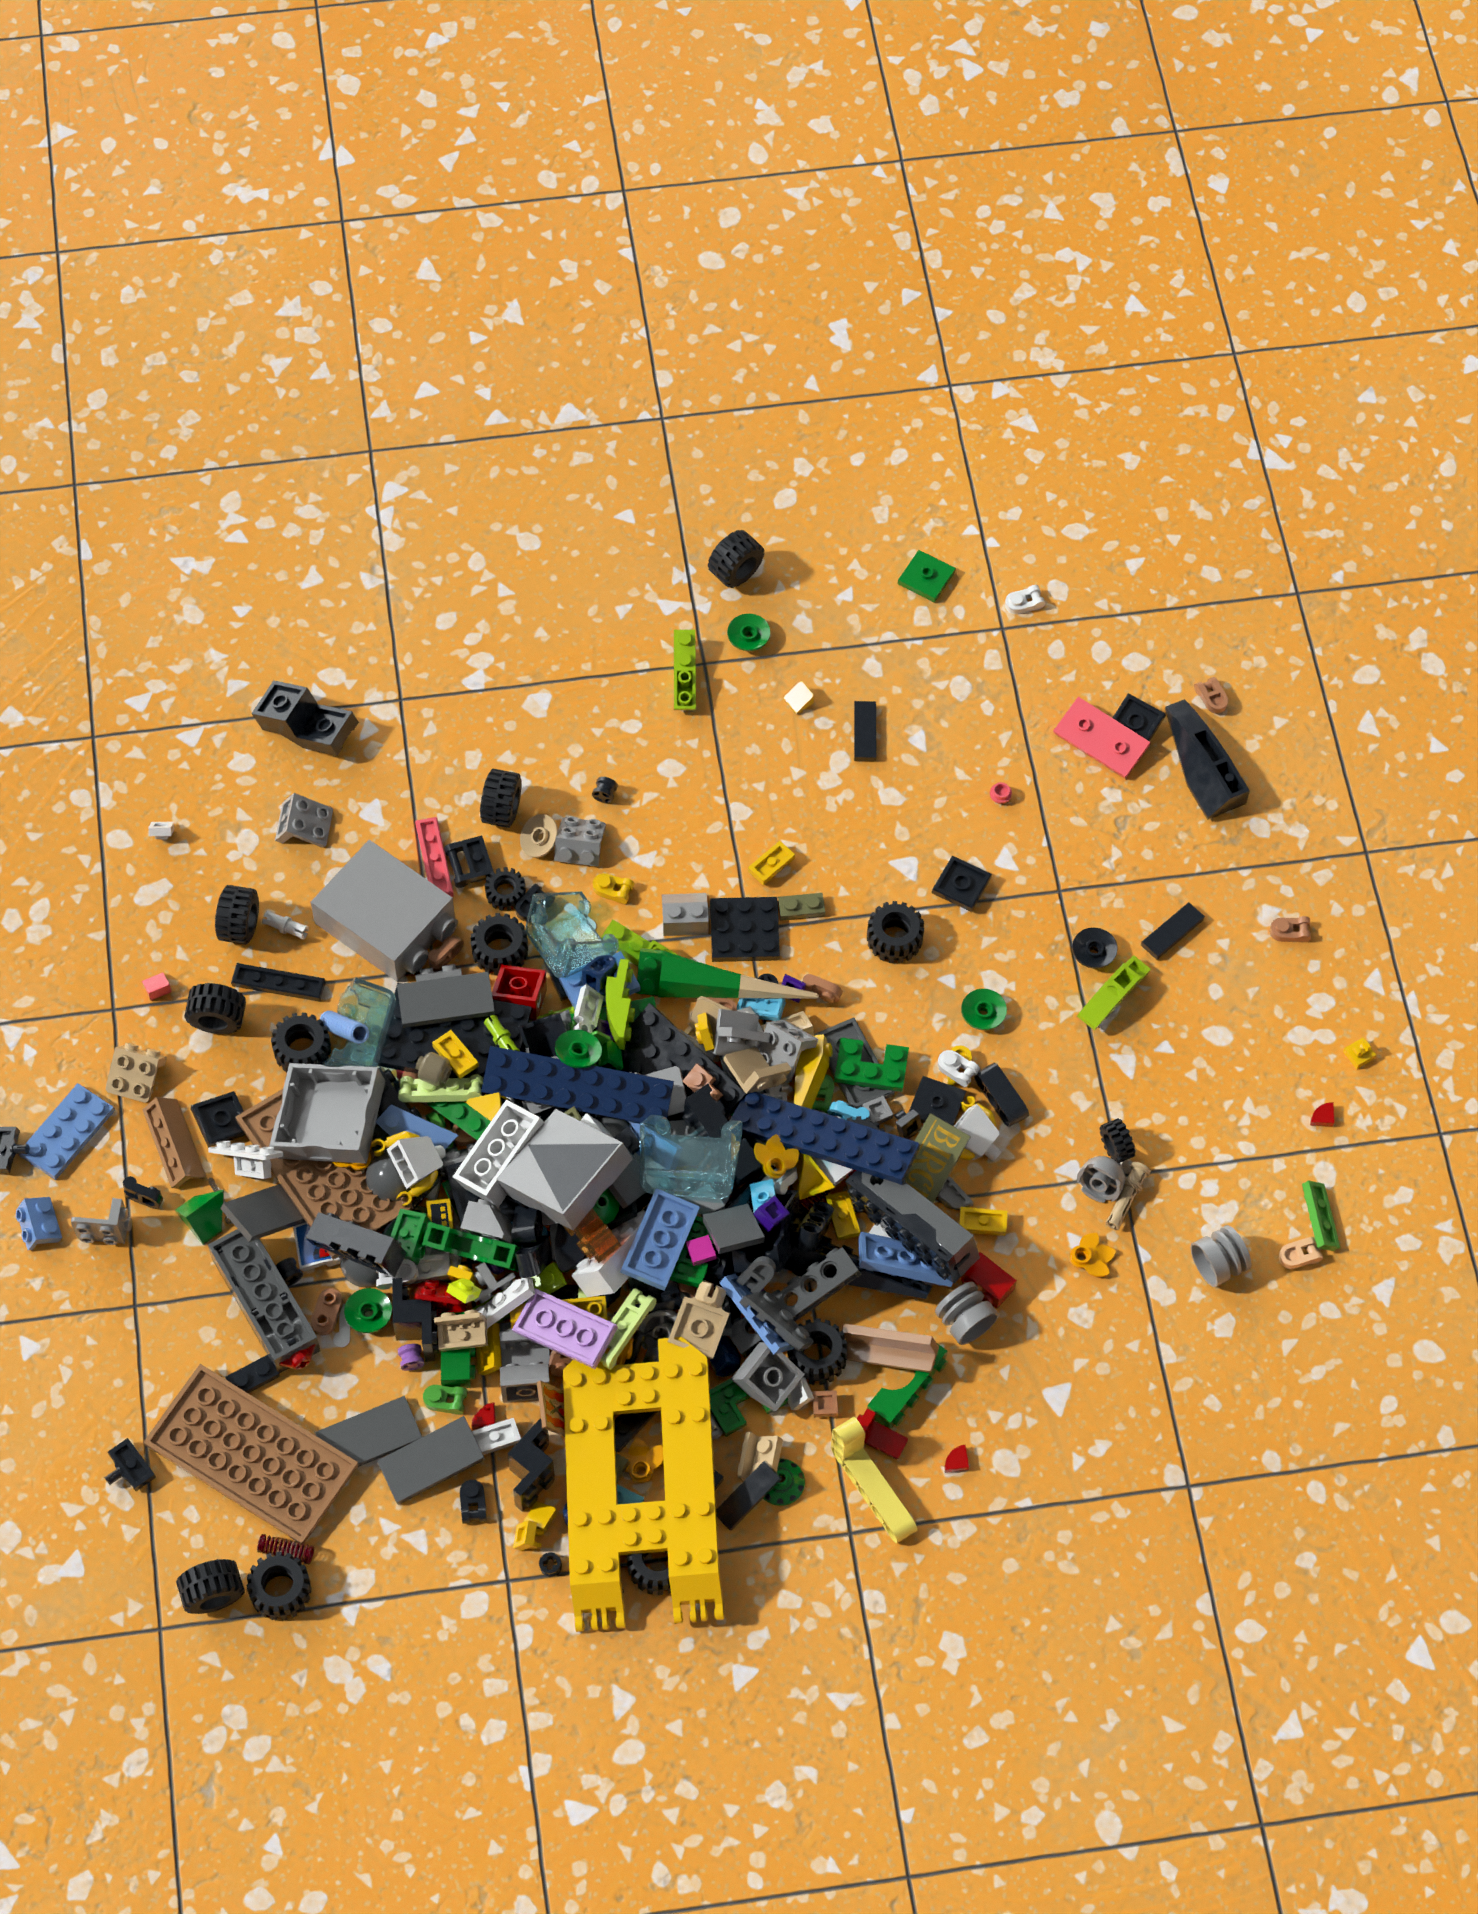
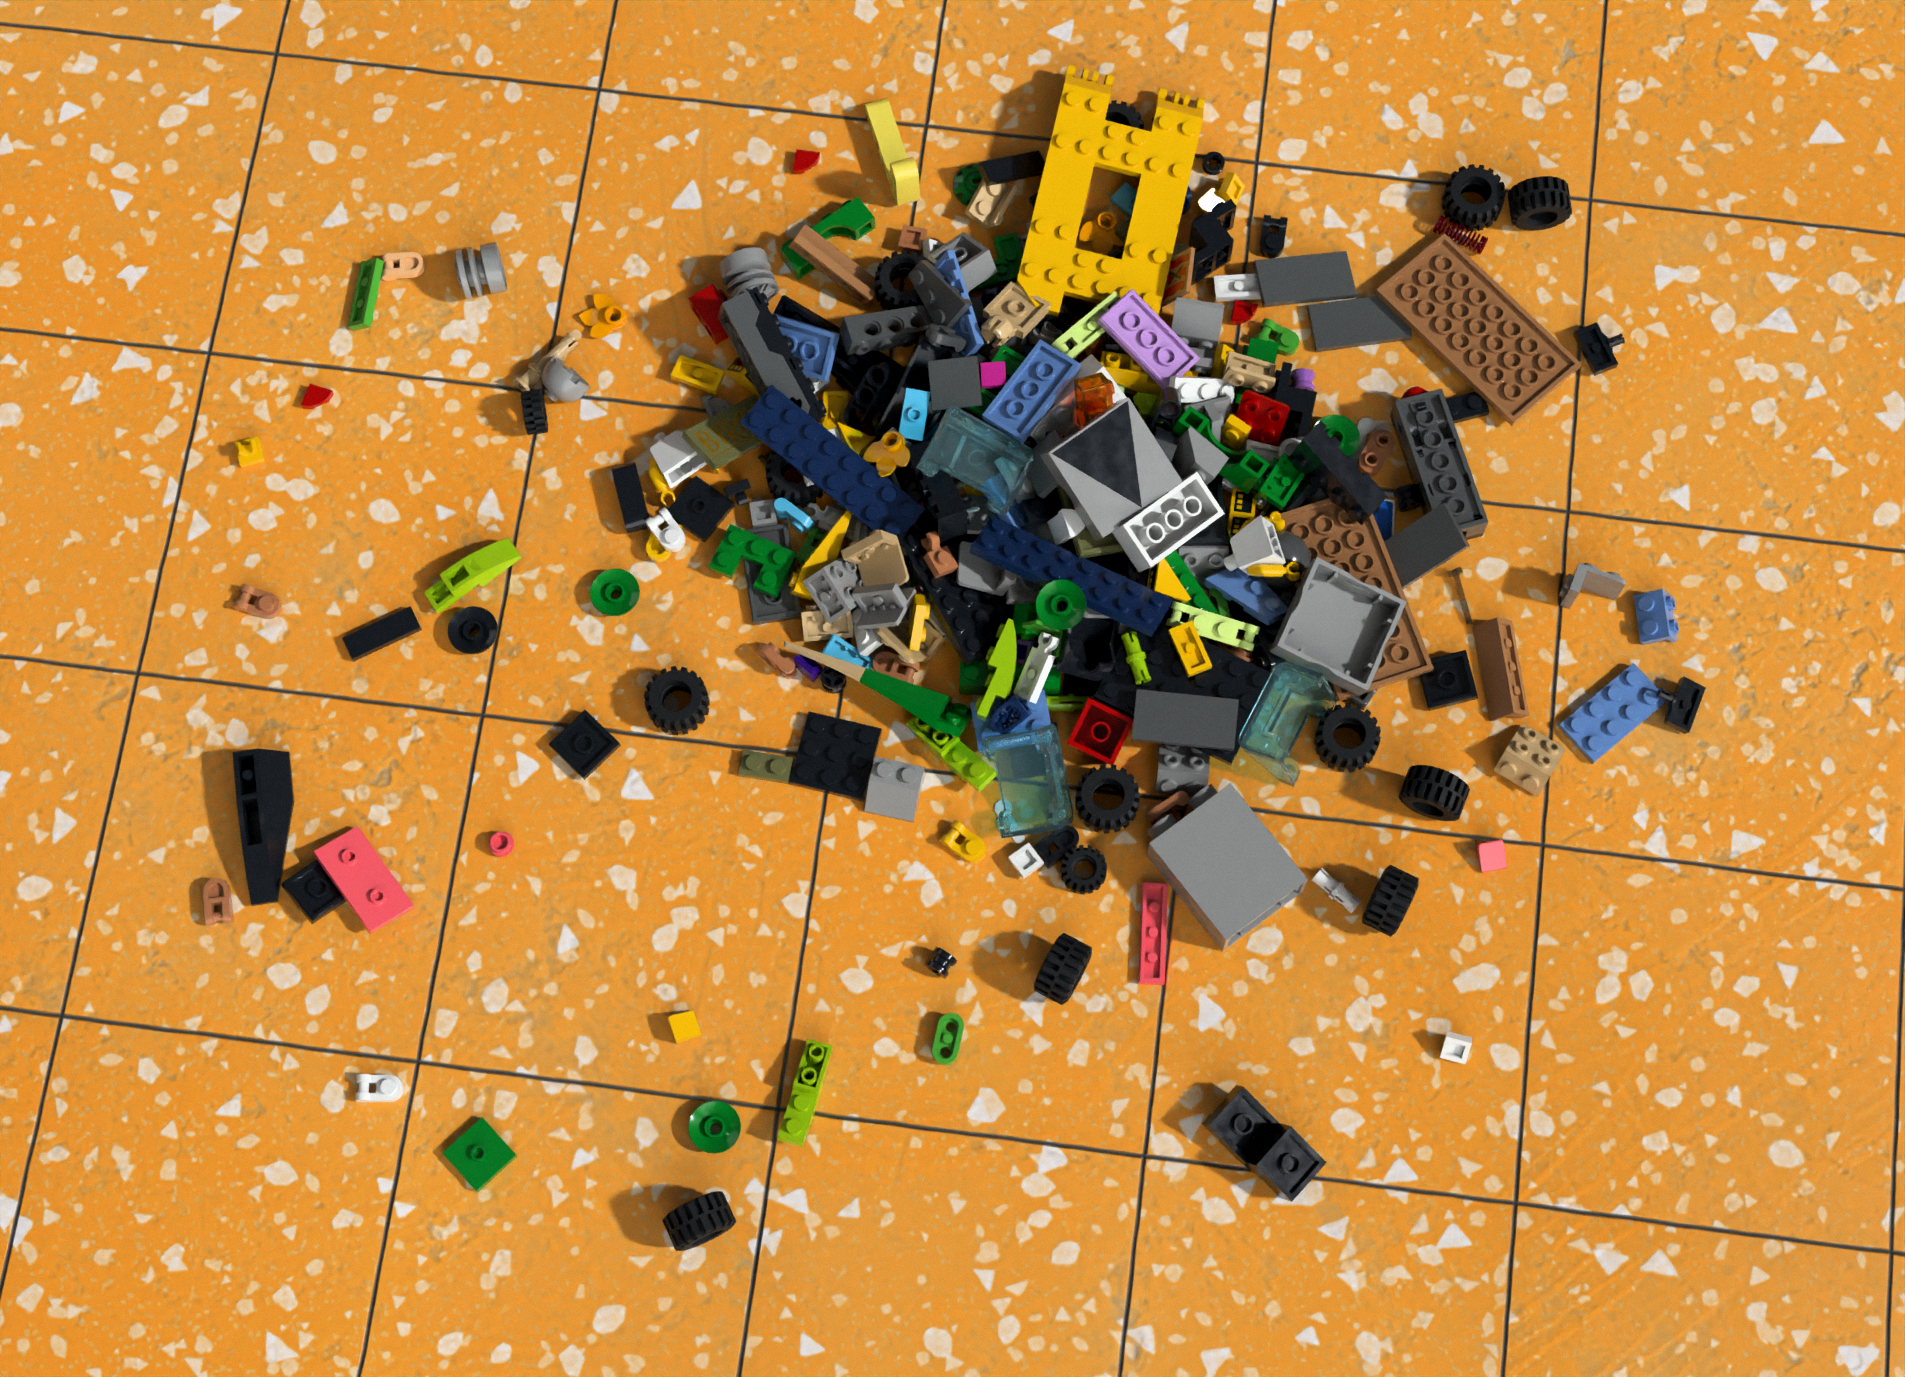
camera: 160 degrees left, 10 degrees up
black plate [123,1176,164,1209] -> none
green slope [175,1190,224,1245] -> none
white bracket [208,1141,283,1179] -> none
black tile [231,963,326,1002] -> none
light grey bracket [275,793,333,848] -> none
light blue piece [320,1011,369,1044] -> none
dark tan head [415,1052,452,1086] -> none
black plate [444,835,494,888] -> none
neon yellow plate [446,1278,481,1303] -> none
tan dish [520,814,558,858] -> none
light grey bracket [554,816,606,866] -> none
yellow plate [748,841,795,886] -> none
dark purple slope [753,1195,790,1232] -> none
black tile [854,701,876,761] -> none
red bracket [857,1408,908,1460] -> none
none -> bright green plate [932,1013,964,1066]
none -> white plate [1008,842,1044,879]

